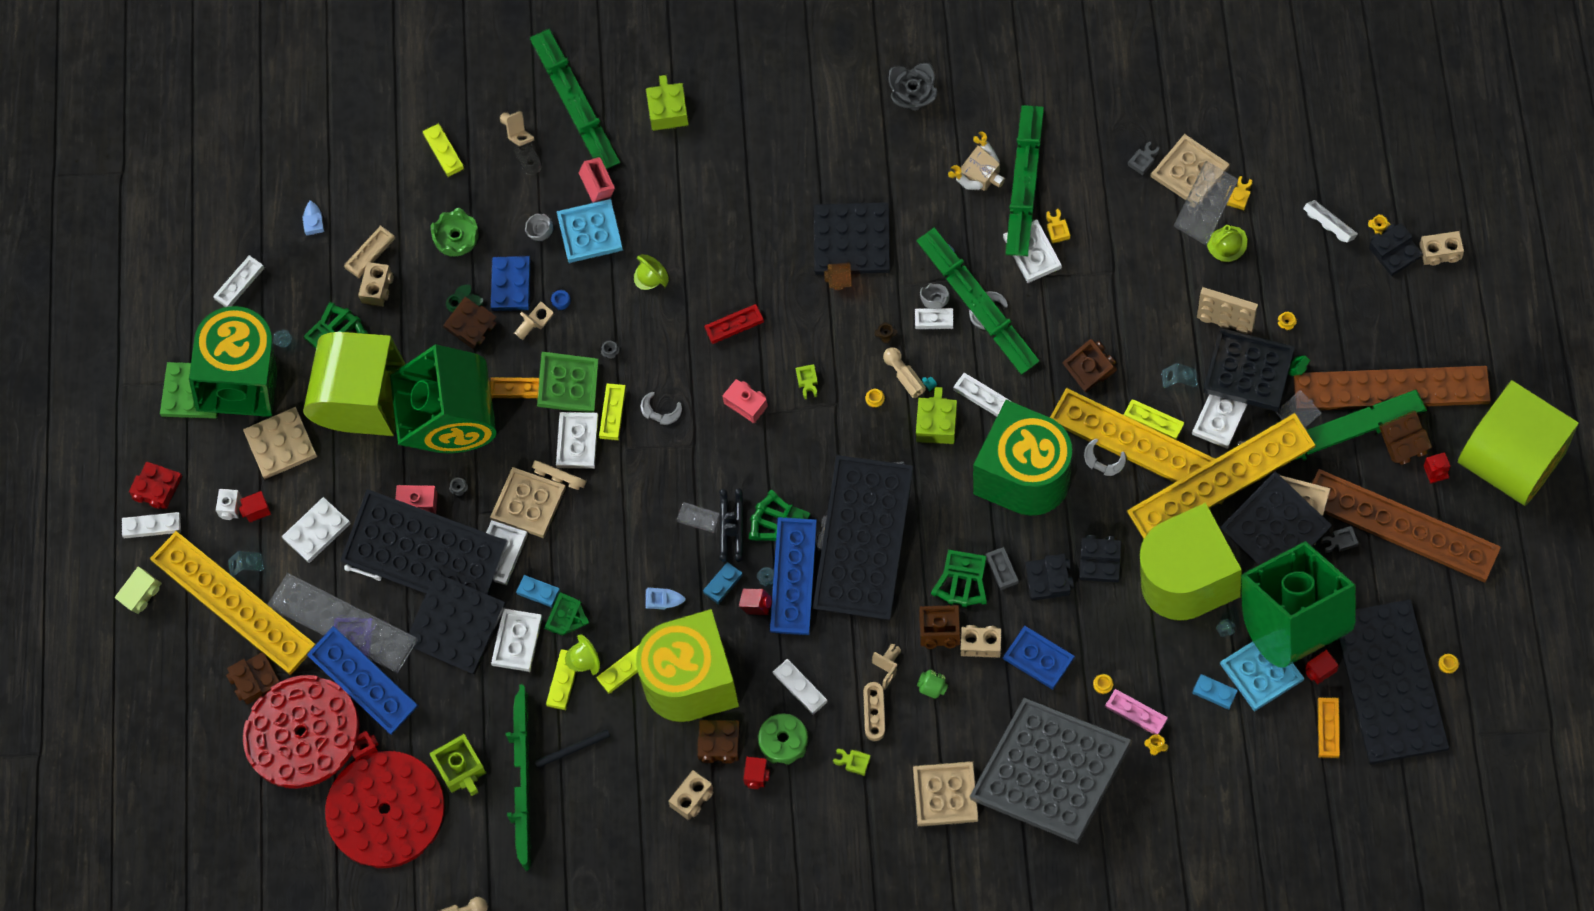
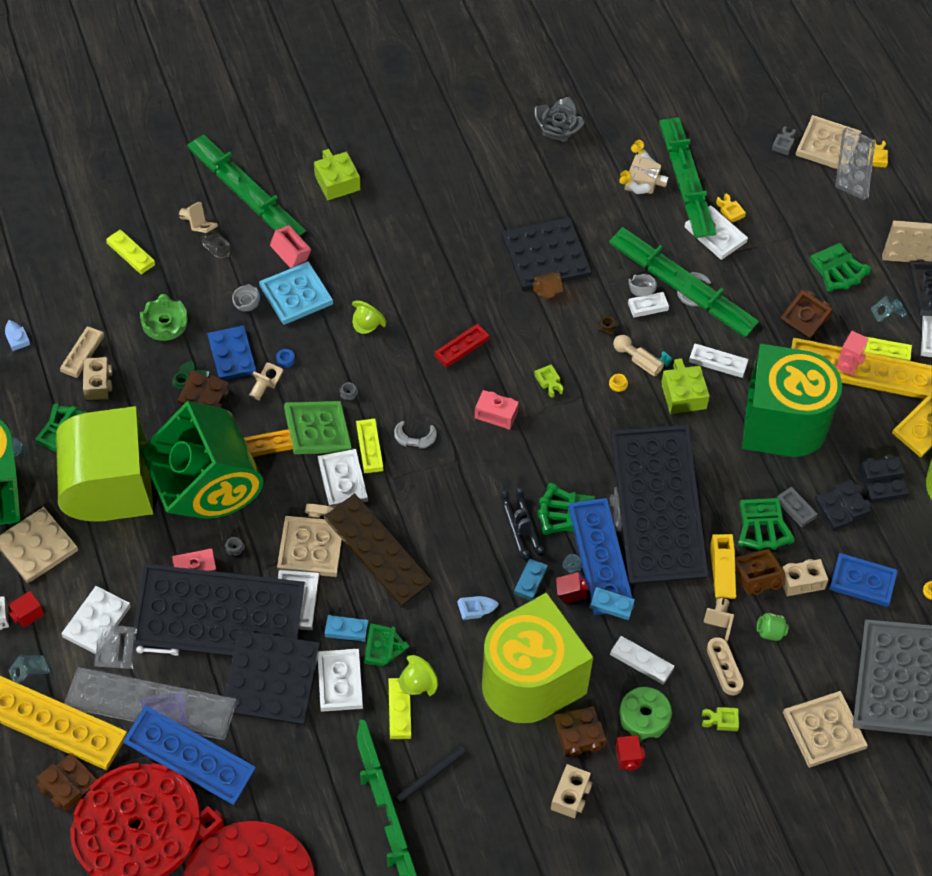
camera: 25 degrees left, 10 degrees down
lime hinge [429,734,486,796] -> none
neon yellow plate [596,644,640,694] -> none
clear plate [677,502,720,533] -> none
light grey piece [1084,439,1126,476] -> none
lime helmet [1207,225,1247,262] -> none
none -> clear plate [94,625,137,669]
none -> dark brown plate [324,493,432,607]
none -> dark azure plate [590,587,635,620]
none -> yellow slope [710,534,736,599]
none -> green plate [810,243,871,292]
none -> coral brick [836,331,869,376]

